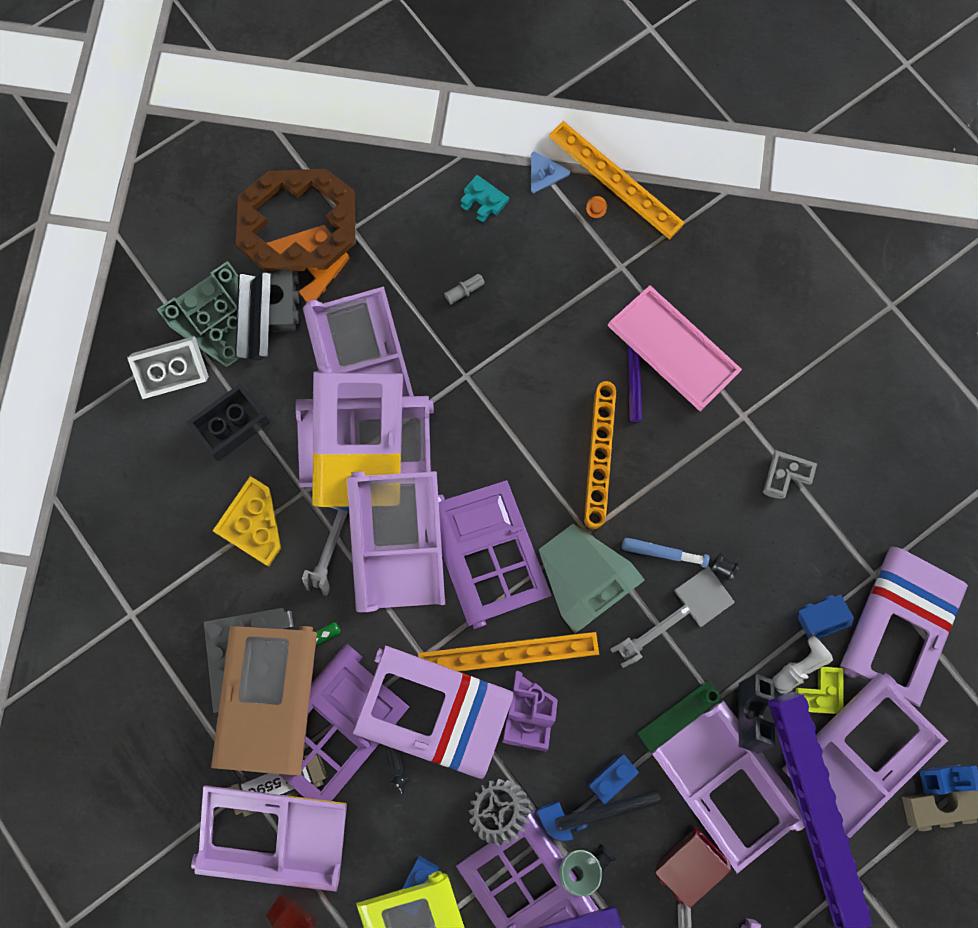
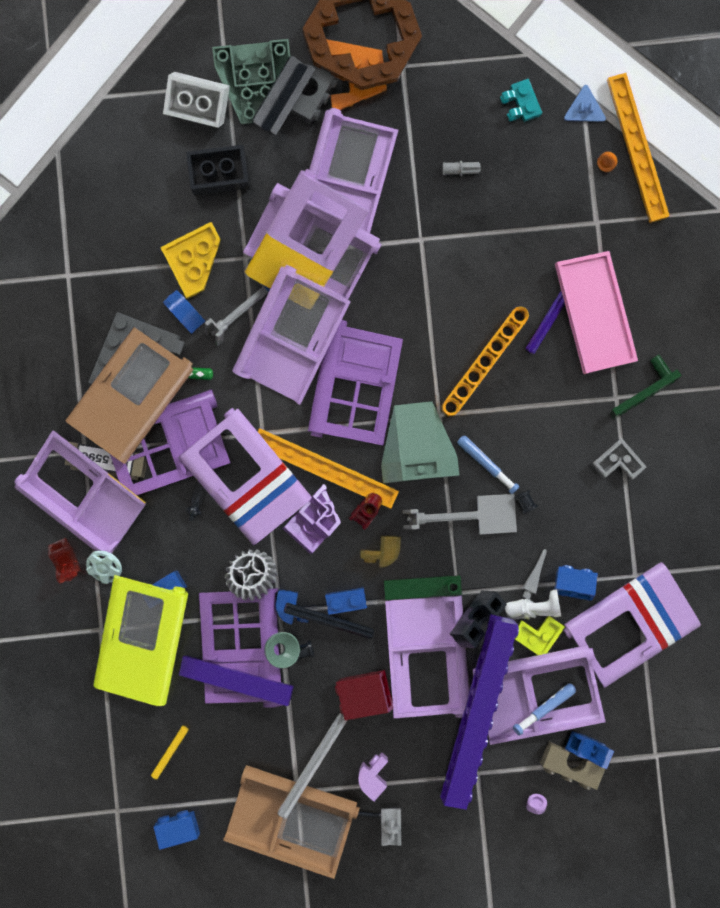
camera: 30 degrees right, 10 degrees up
none -> light aqua wheel [86,551,122,584]
none -> blue brick [163,290,205,334]
none -> dark red piece [349,493,382,530]
none -> clear yellow brick [361,536,401,567]
none -> medium blue piece [513,683,576,736]
none -> light grey piece [521,549,547,600]
none -> lavender tile [527,794,547,814]
none -> dark green piece [610,355,682,419]

